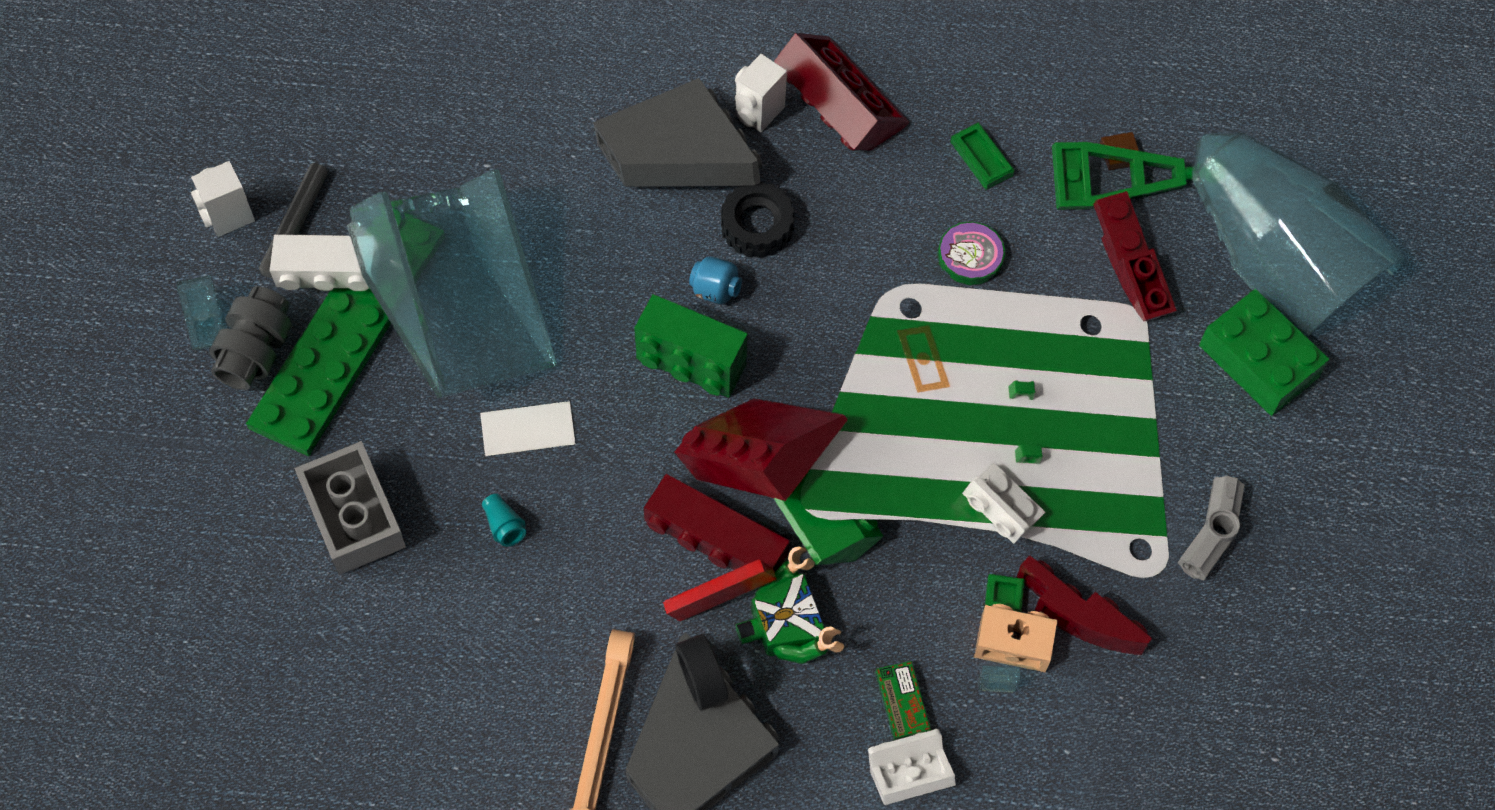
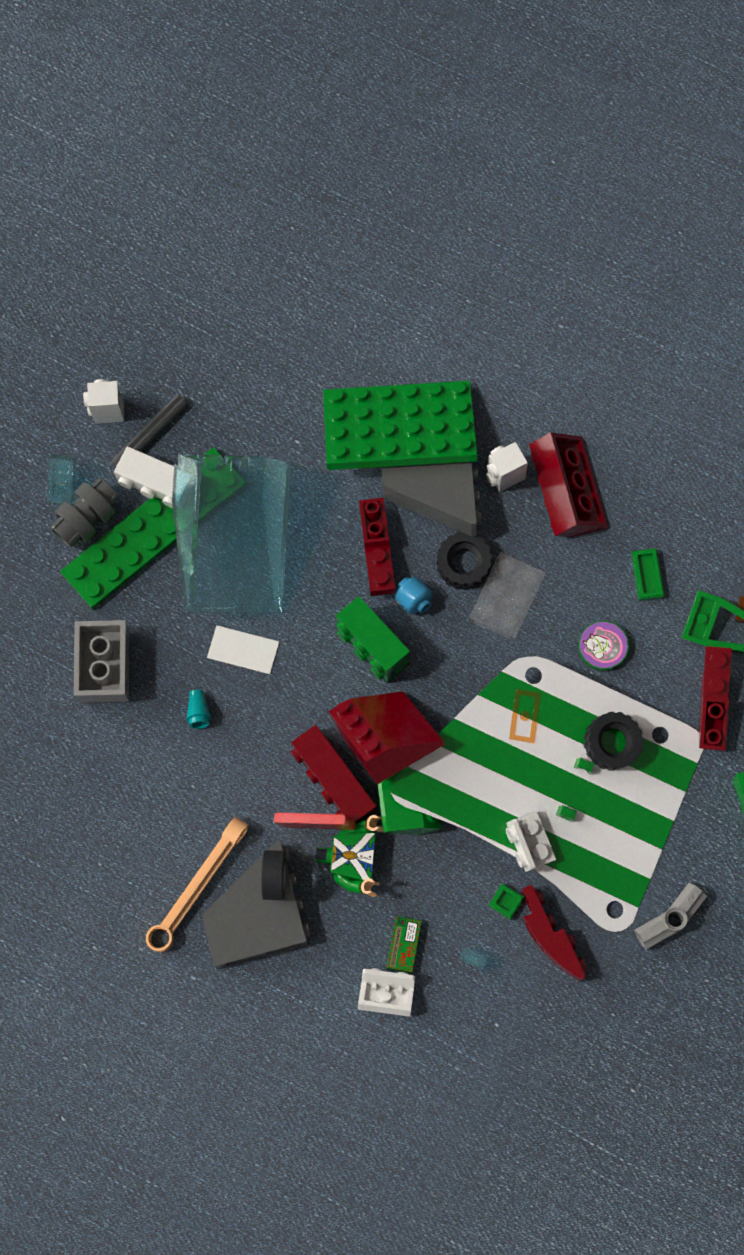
camera: 30 degrees right, 10 degrees up
light nougat brick [974,604,1057,673] -> none
none -> green plate [323,381,477,470]
none -> dark red slope [359,497,396,596]
none -> clear plate [469,552,546,641]
none -> black tyre [583,711,644,771]

